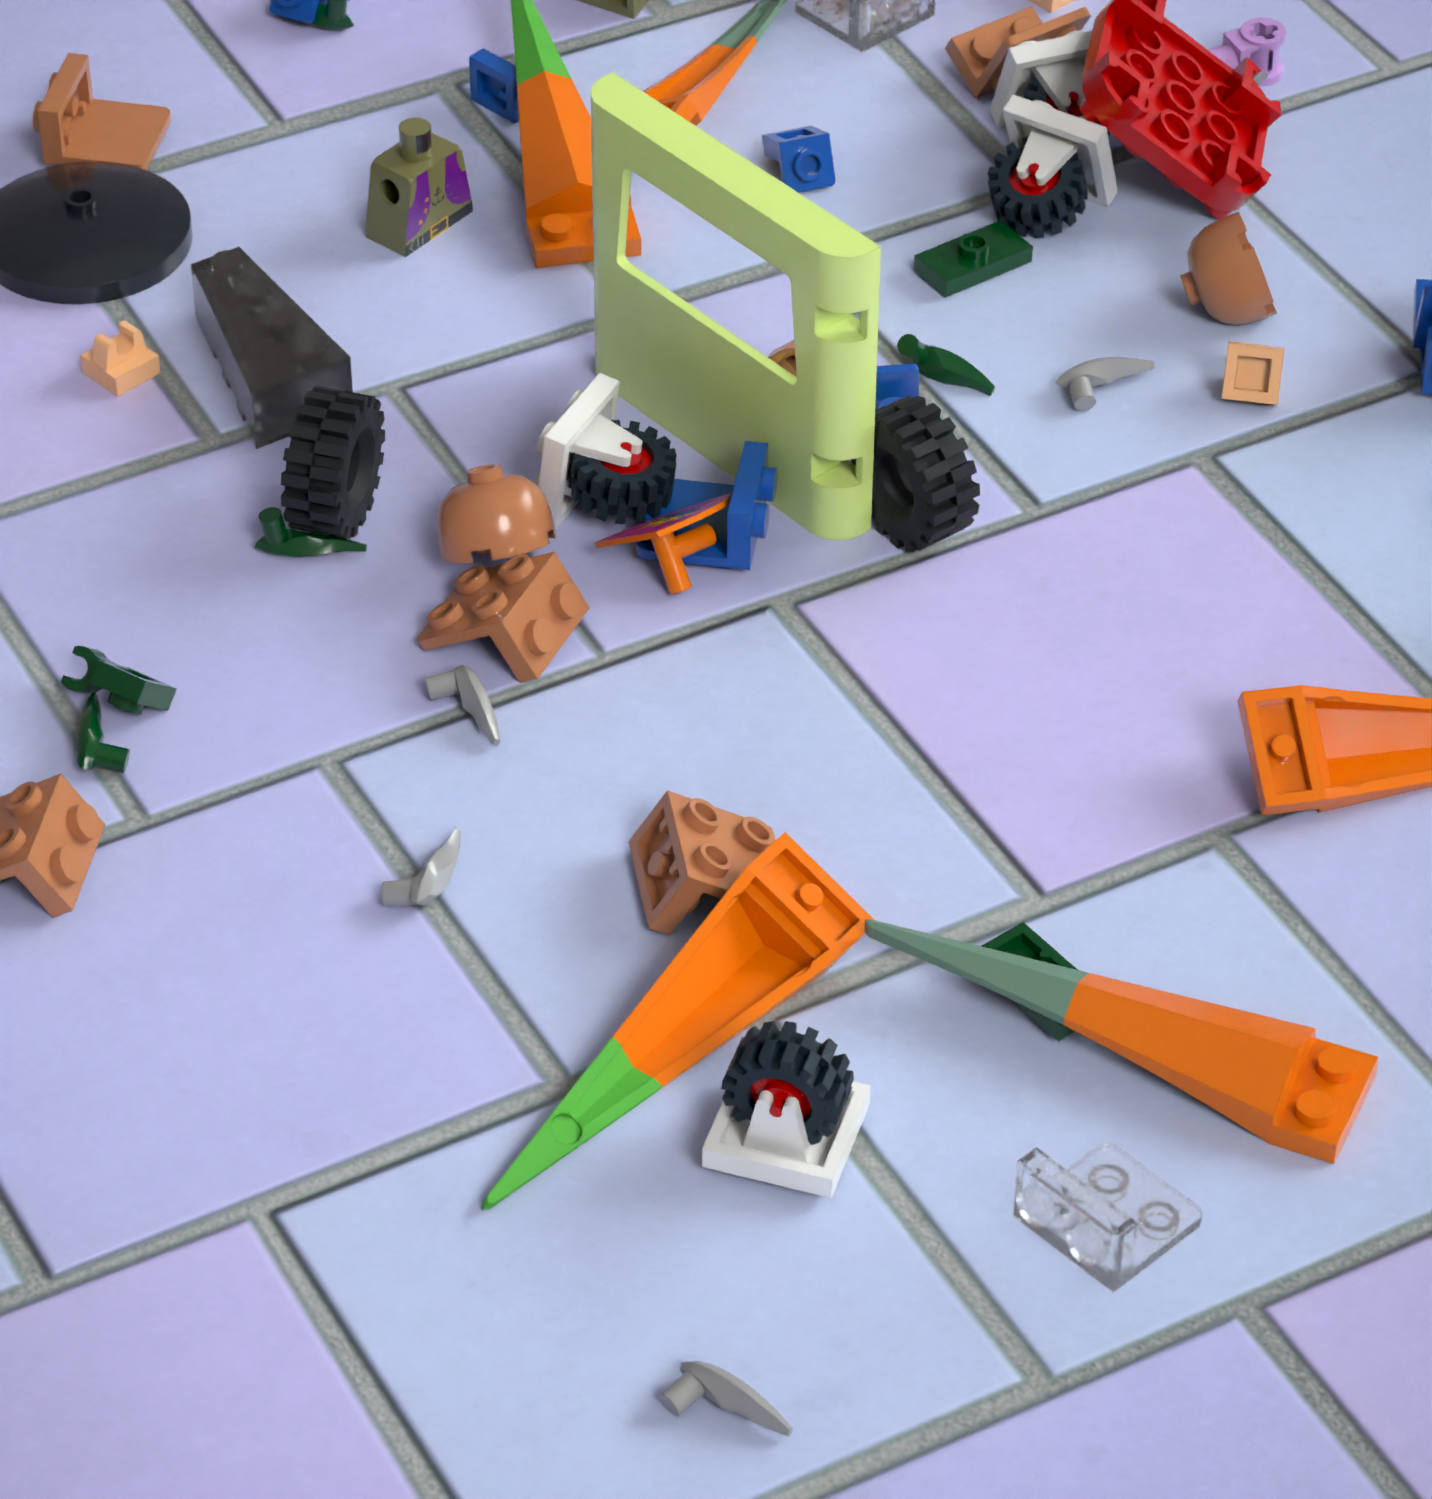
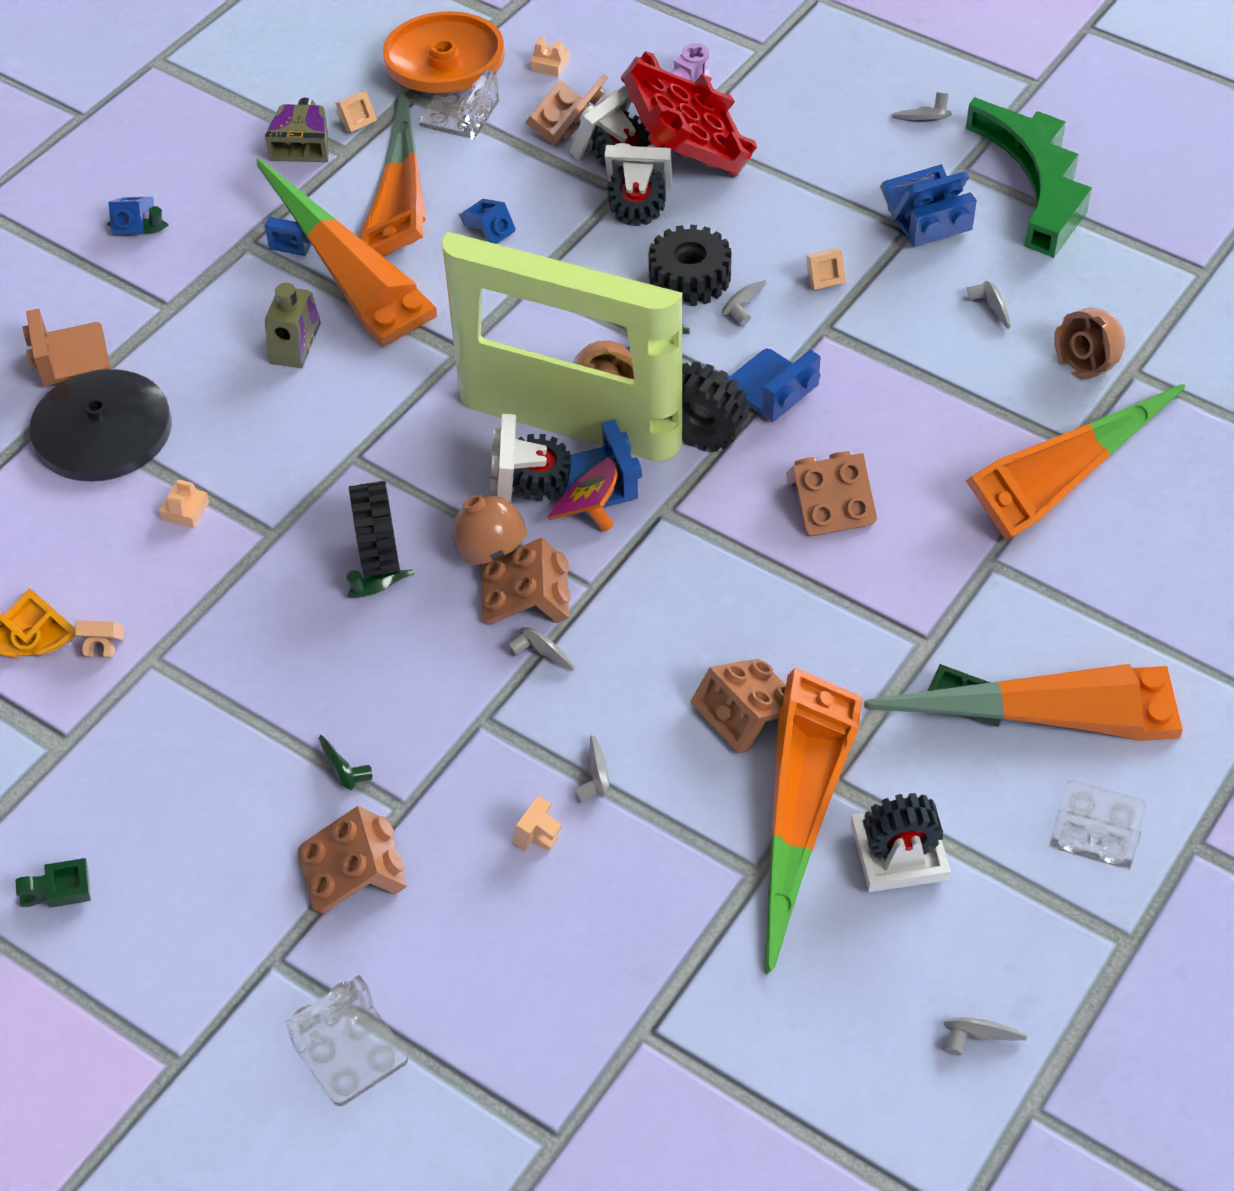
camera: 25 degrees left, 10 degrees up
dark green plate [61,646,177,715] -> none
clear smoke wedge [191,246,353,449] -> none
dark green plate [914,220,1033,297] -> none
nougat cylinder [1180,212,1277,325] -> none
none -> light nougat tile [512,795,562,851]
none -> black tyre [648,224,732,306]
none -> blue bracket [727,348,821,422]
none -> nougat bracket [786,451,877,536]

